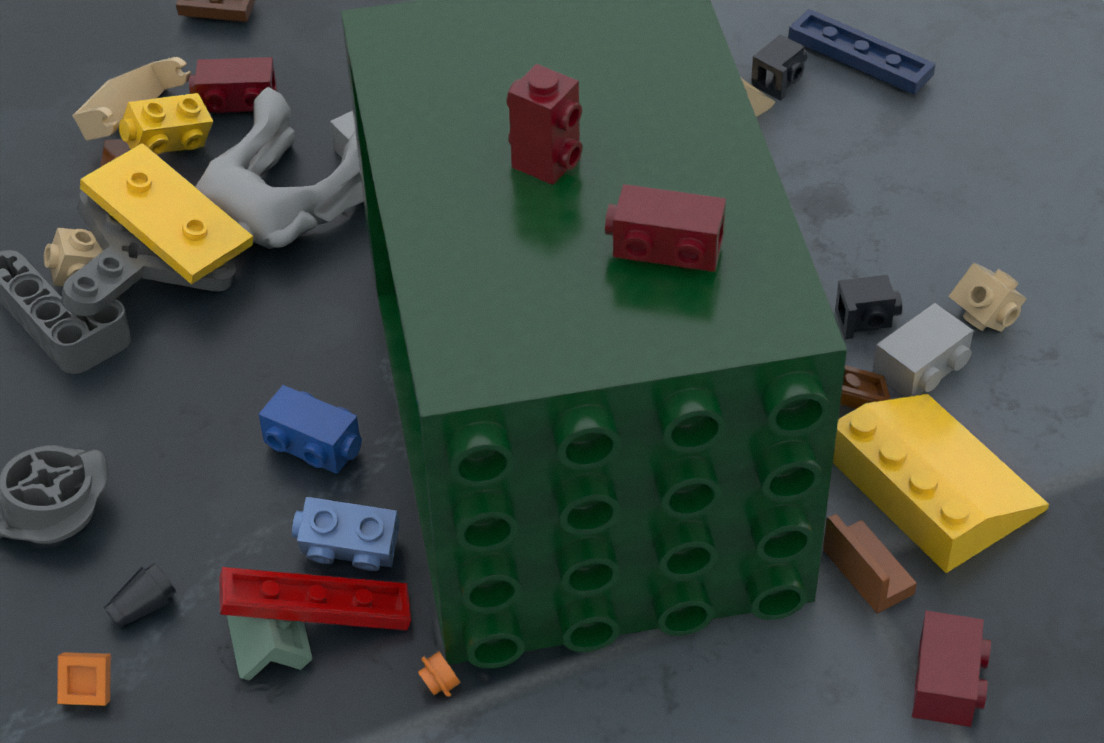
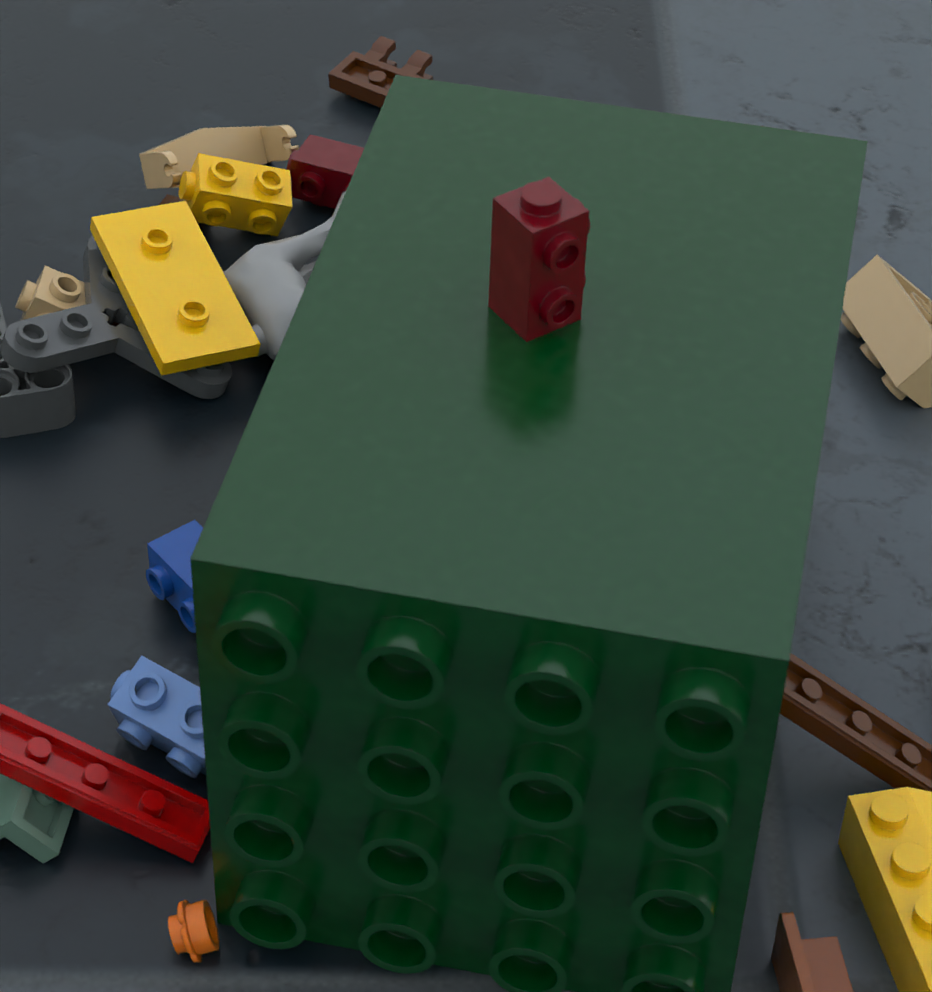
camera: 20 degrees right, 5 degrees down
dark red brick [605,184,726,272] -> none

